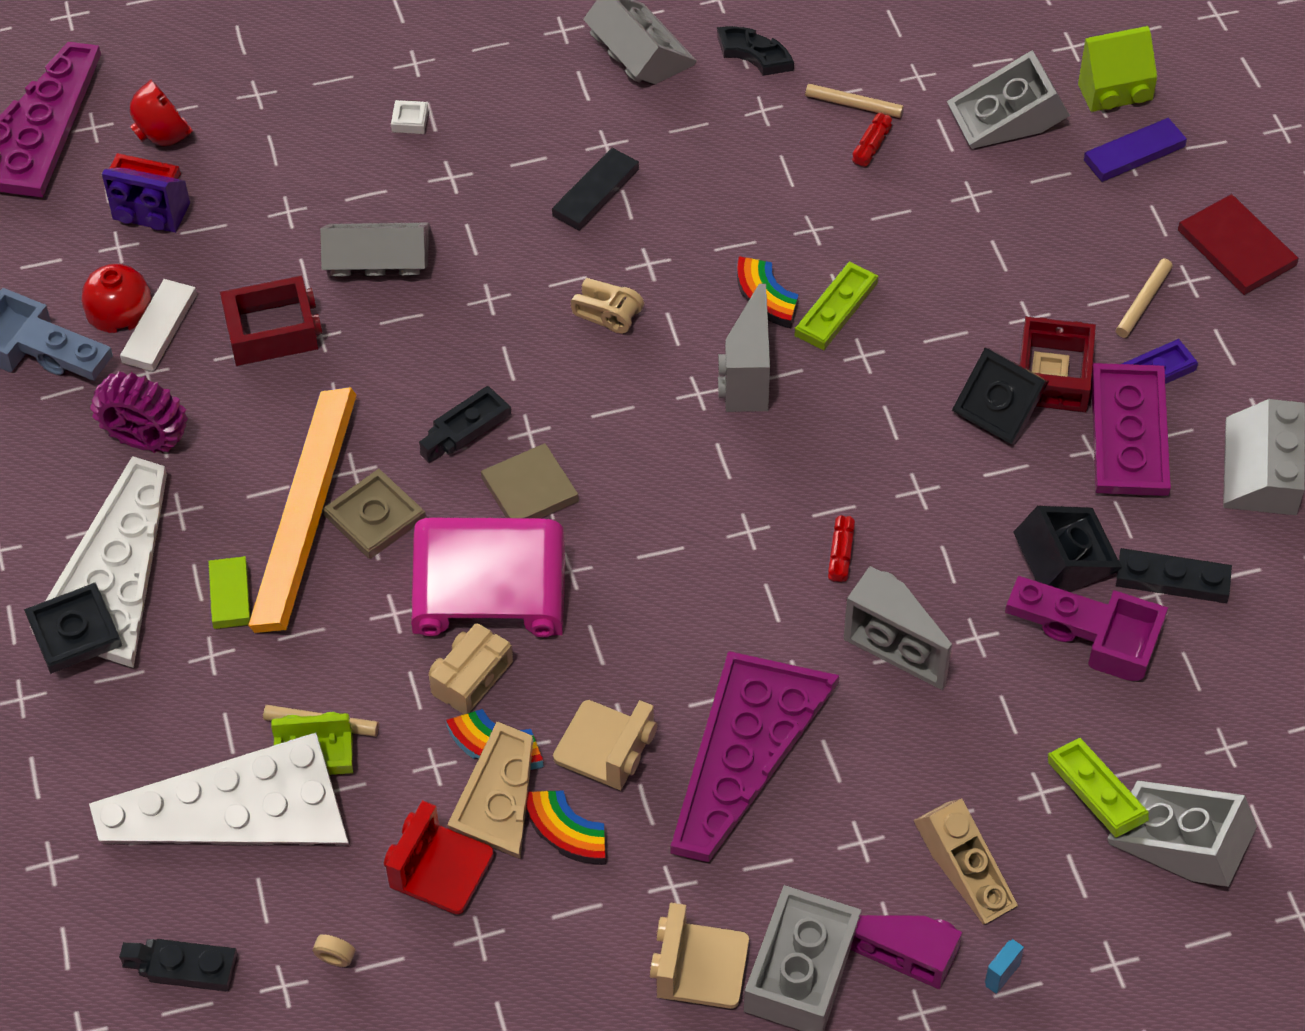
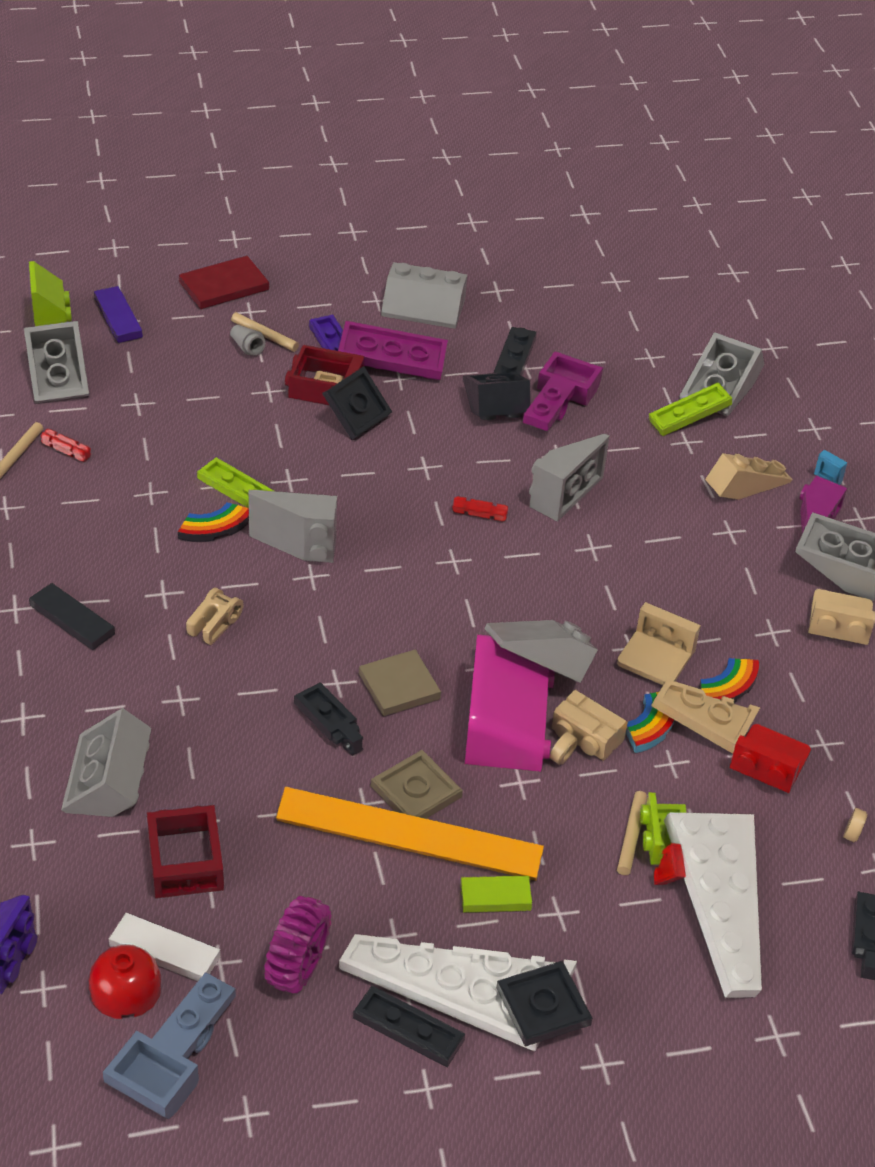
camera: 90 degrees left, 10 degrees down
magenta wing [670,651,839,862] -> none
none -> light grey cone [230,324,266,355]
none -> black tile [353,985,465,1067]
none -> light grey slope [484,620,598,683]
none -> tan tile [549,732,578,765]
none -> red tile [654,843,686,885]

